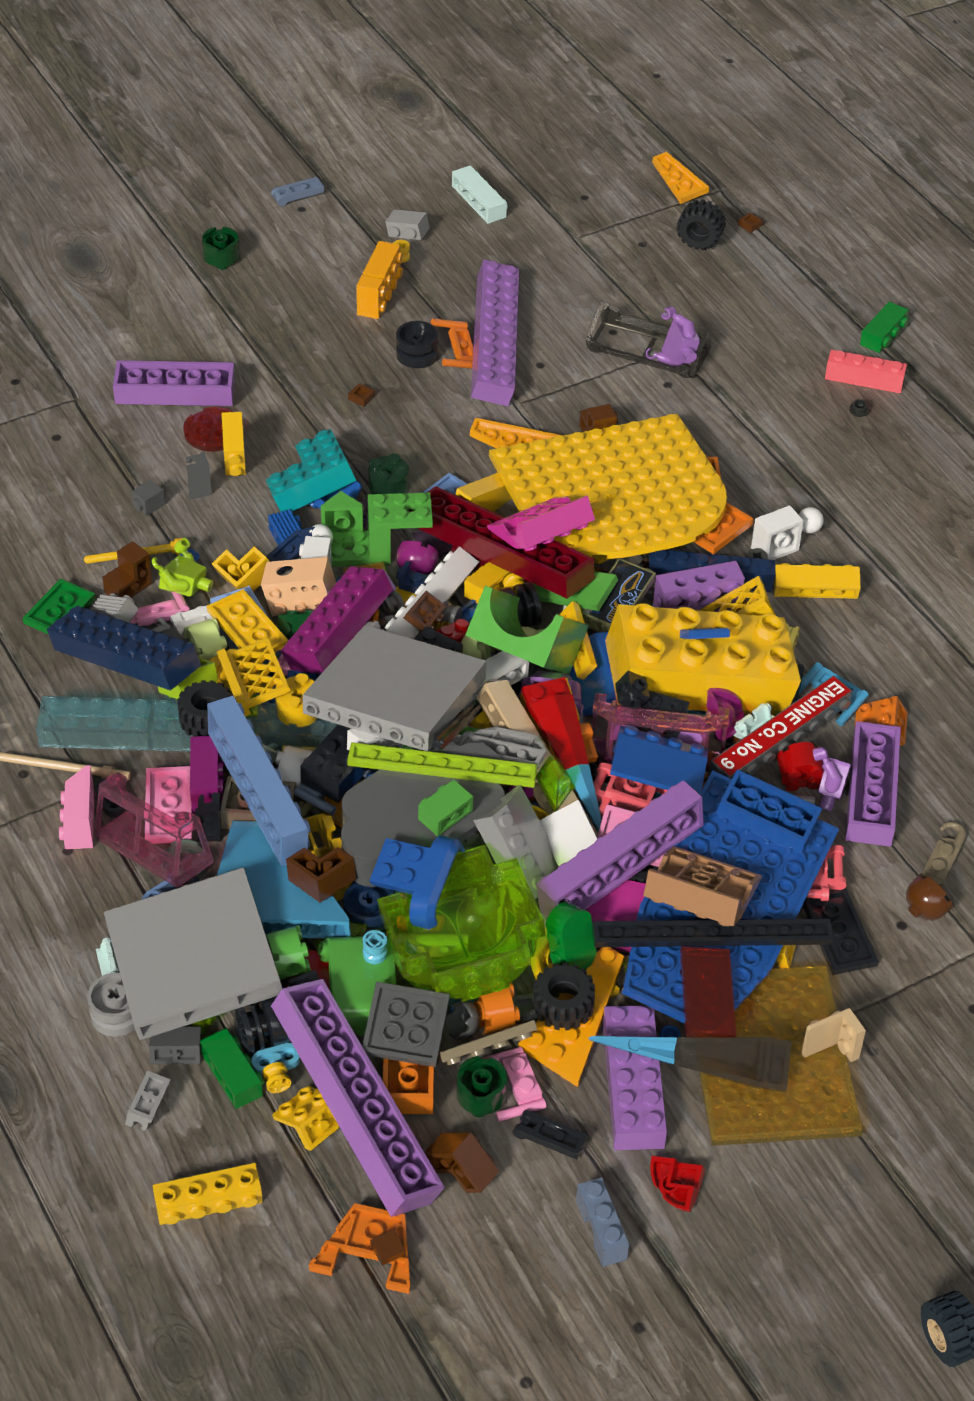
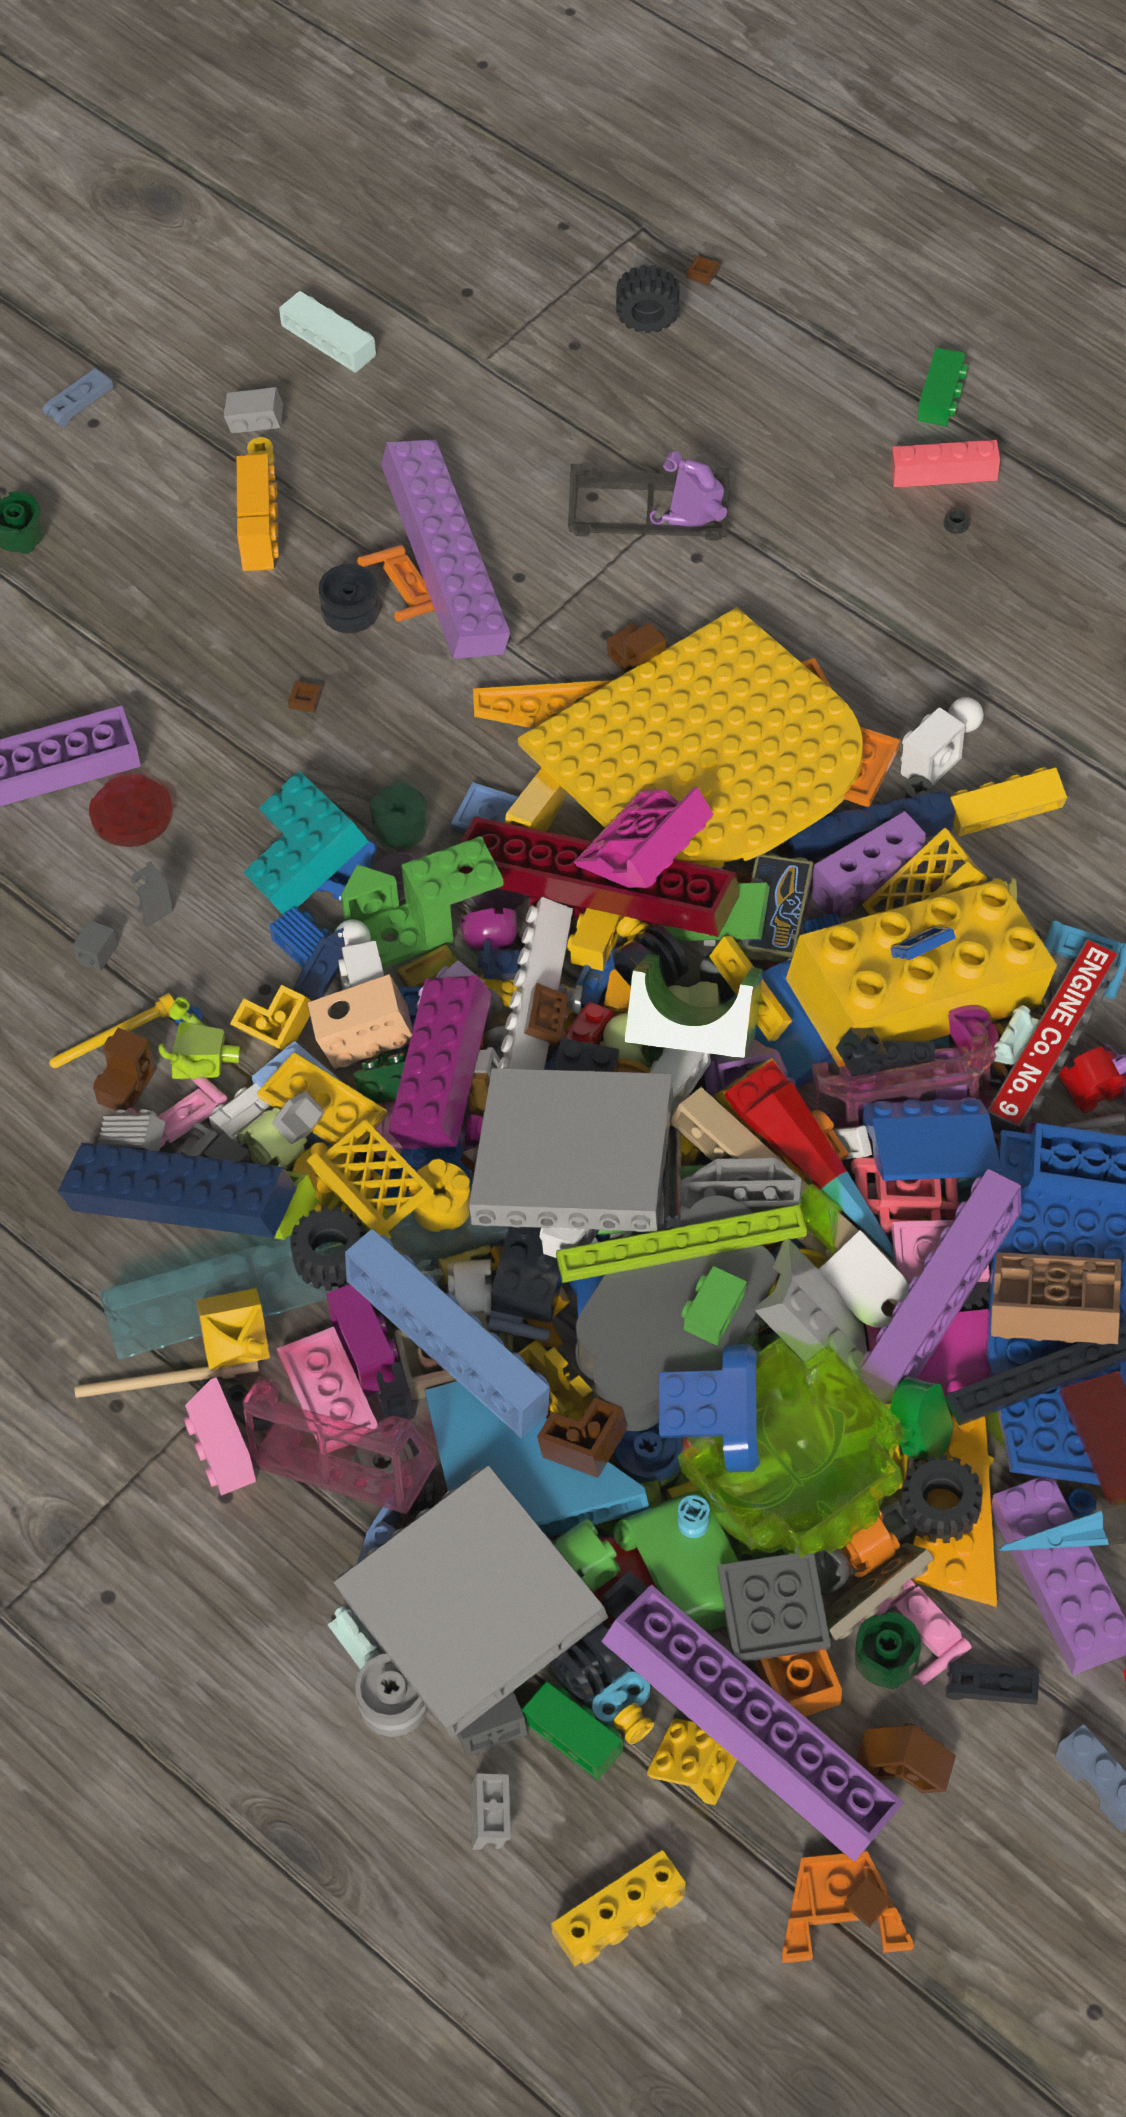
camera: 15 degrees left, 10 degrees up
green plate [23,579,96,635] -> none
yellow brick [222,412,246,476] -> none
light orange wing [652,152,709,204] -> none
none -> yellow piece [196,1288,270,1370]
none -> light grey panel [272,1091,325,1144]
none -> white tile [832,1125,872,1159]

